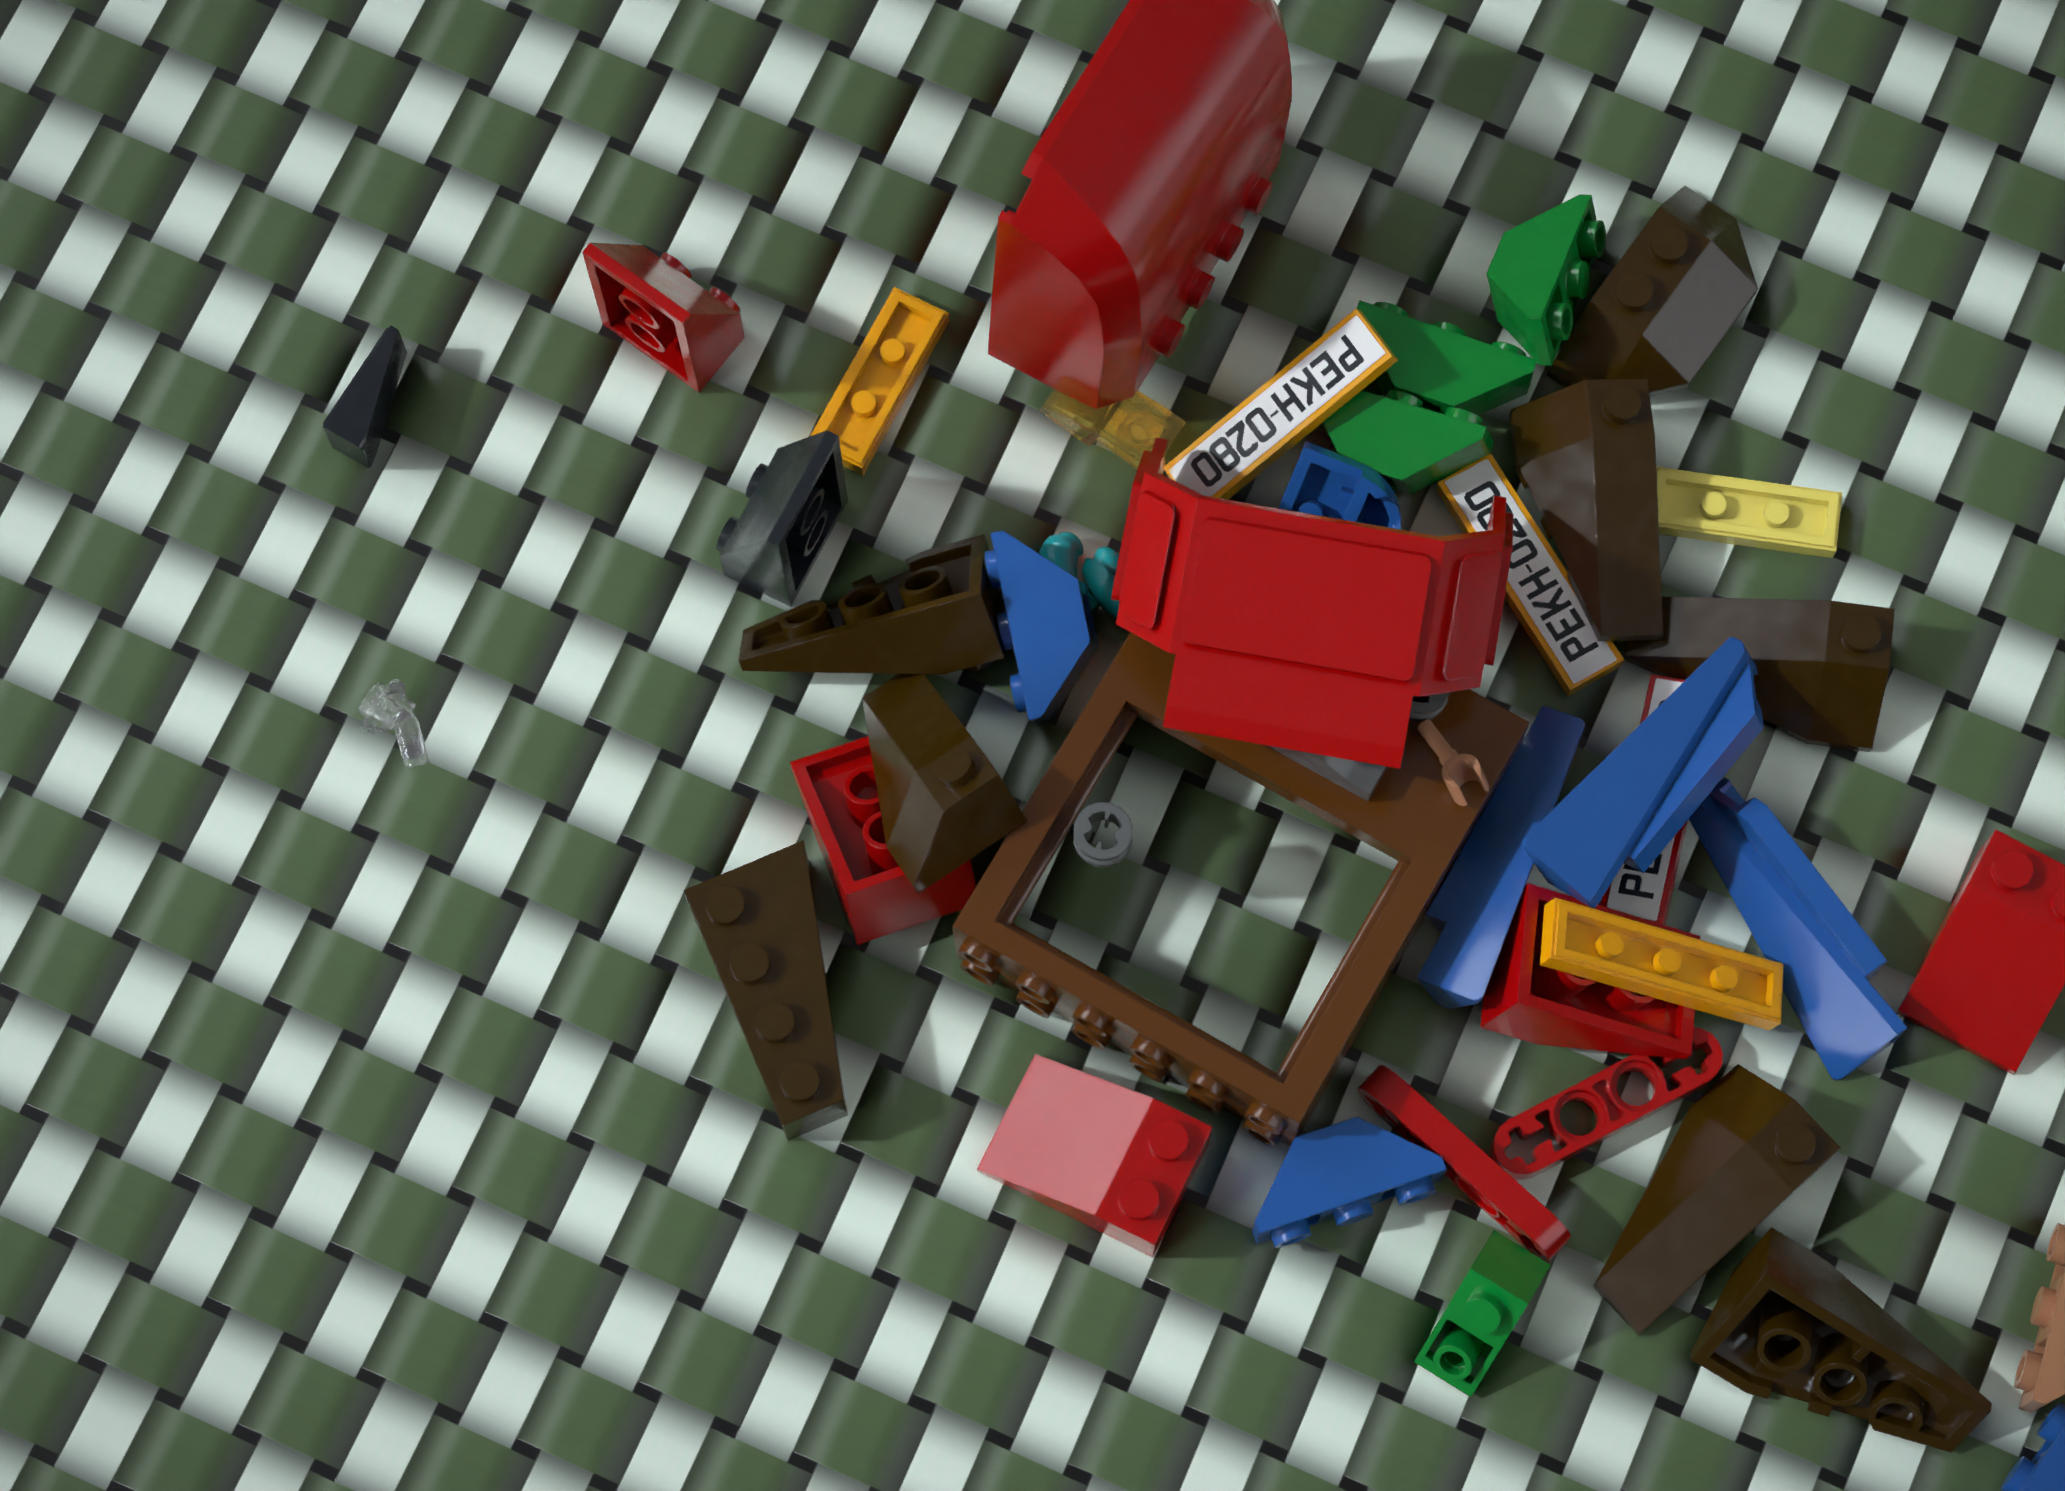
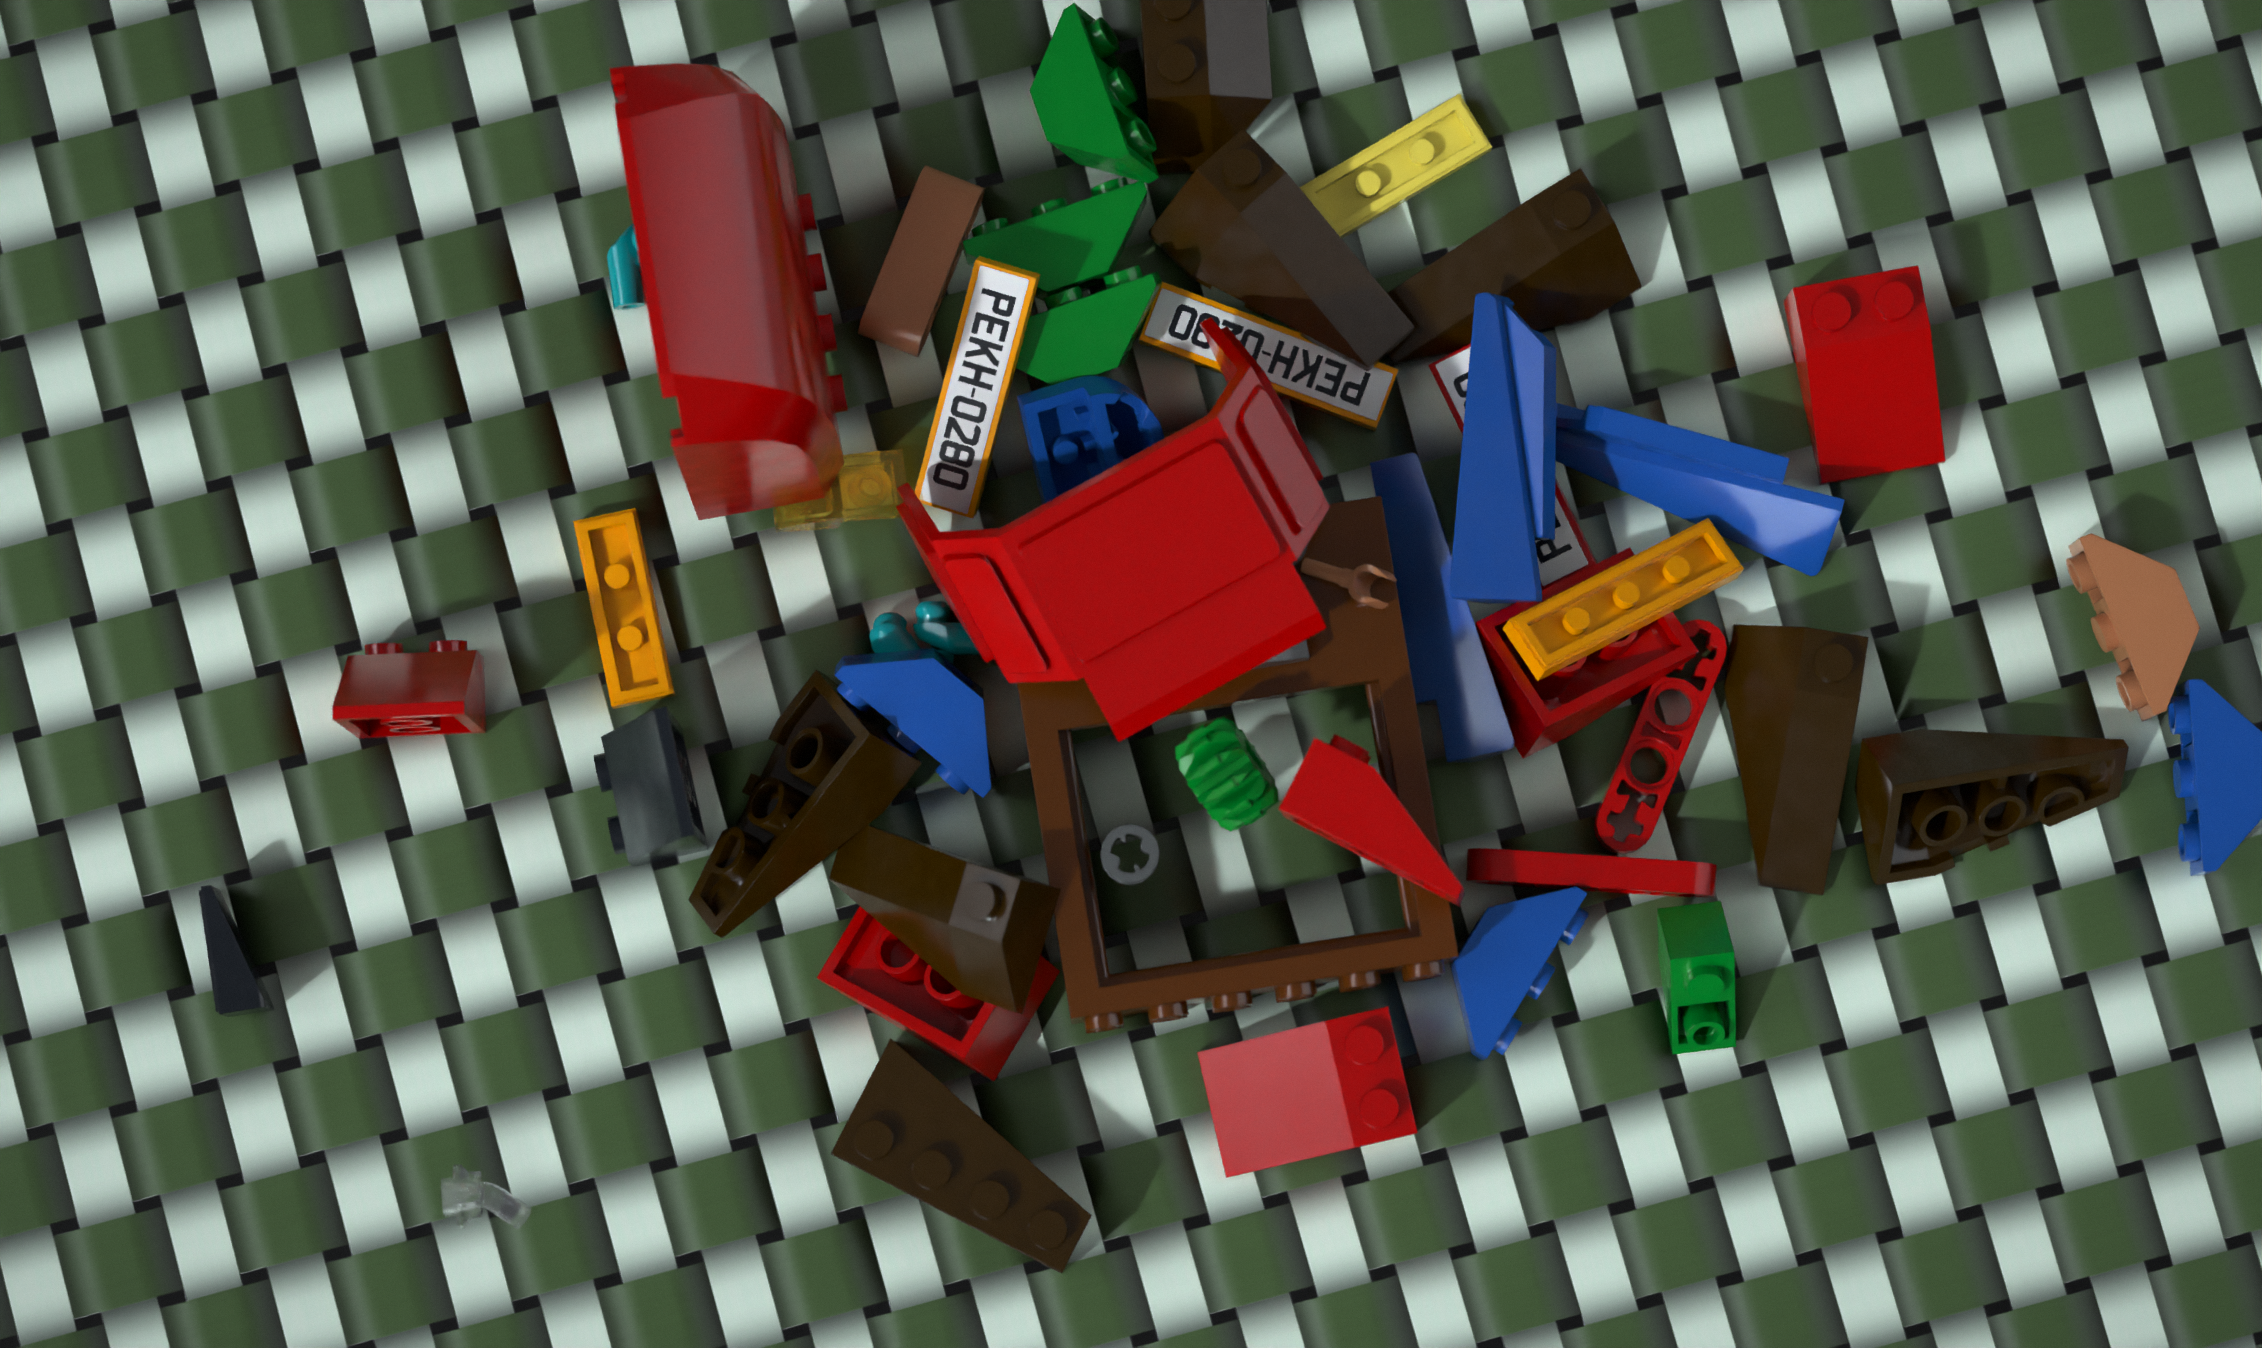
camera: 45 degrees left, 10 degrees up
none -> nougat beam [858,165,985,357]
none -> green gear [1175,717,1279,831]
none -> red slope [1278,734,1465,906]

